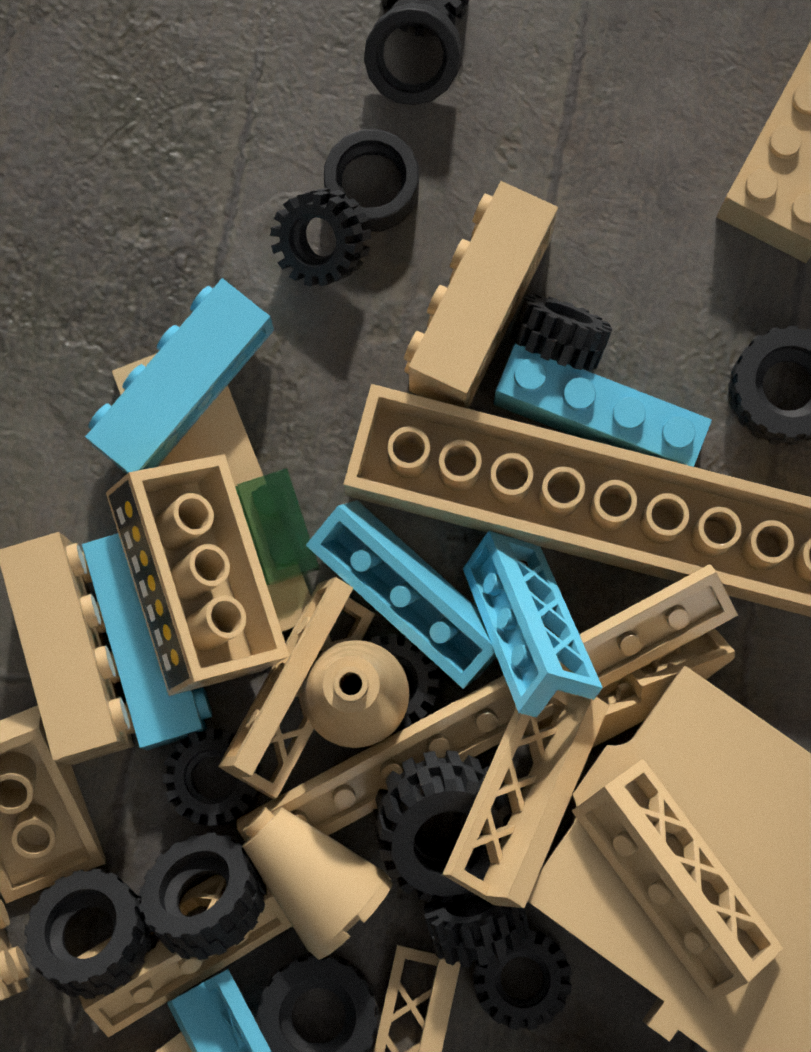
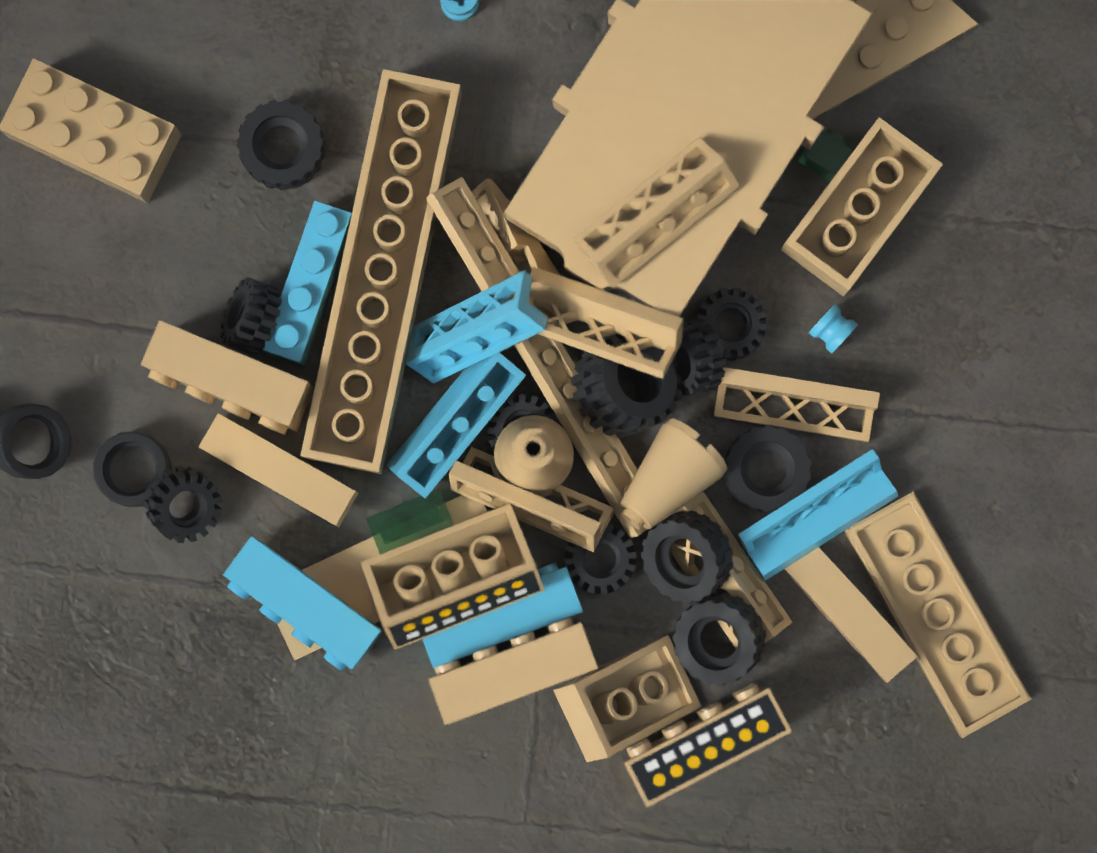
camera: 95 degrees left, 5 degrees up
none -> tan slope [199,413,358,527]

